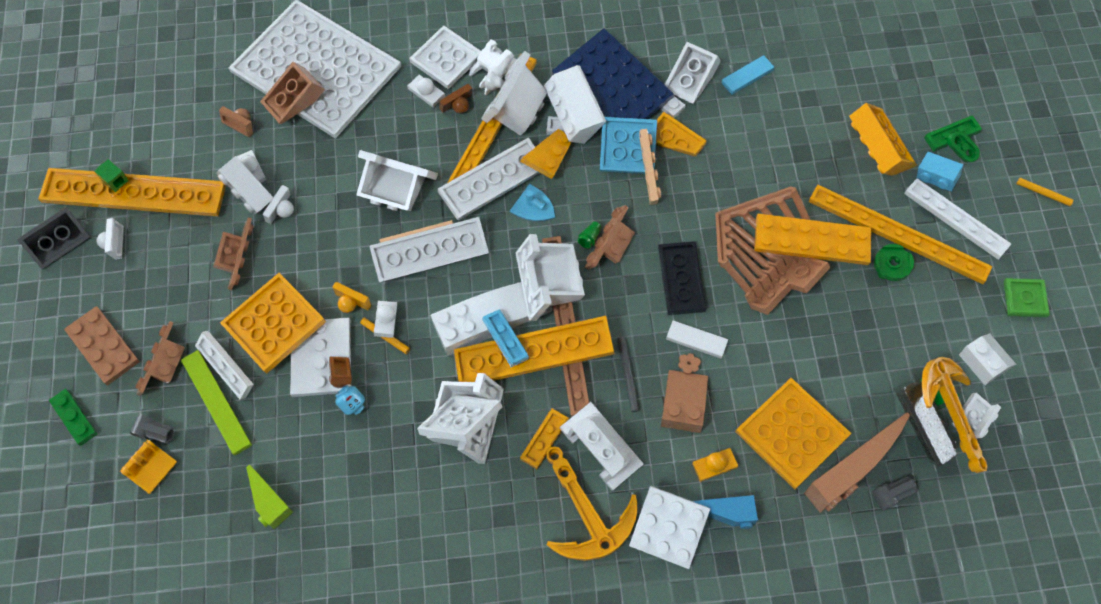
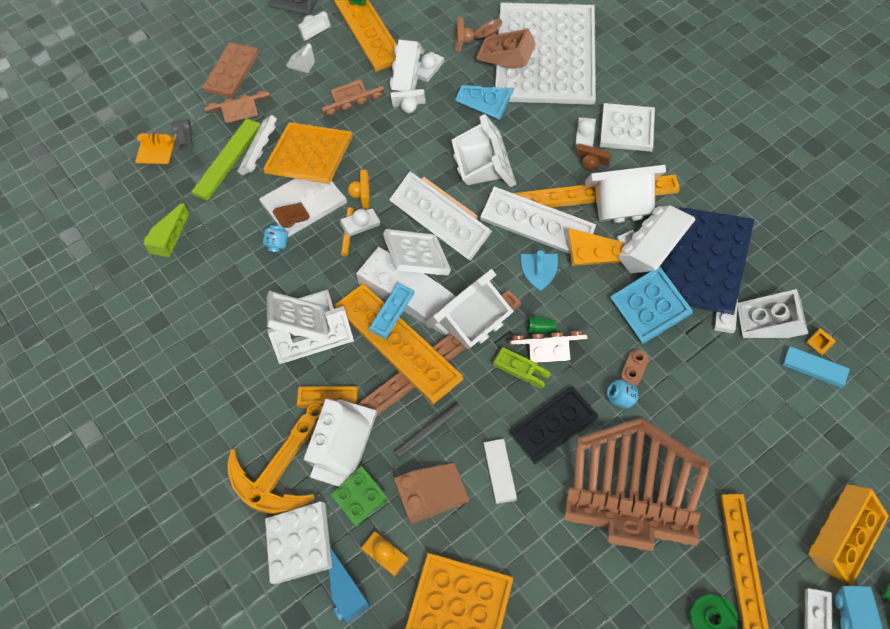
camera: 60 degrees right, 5 degrees down
green plate [48,388,98,446] -> none
white animal [469,39,516,95] -> none
light nougat plate [639,129,661,205] -> none
light orange wing [656,112,707,157] -> none
nougat plant [678,353,701,374] -> none
light orange plate [754,214,871,265] -> none
none -> white slope [286,43,315,73]
none -> bright green hinge [331,466,388,527]
none -> white plate [383,229,451,275]
none -> medium azure wing [455,85,514,120]
none -> nougat dish [474,19,503,38]
none -> lime hinge [493,347,551,389]
none -> medium azure head [607,380,638,409]
none -> nougat plate [621,350,649,386]
none -> light orange slope [806,328,836,355]

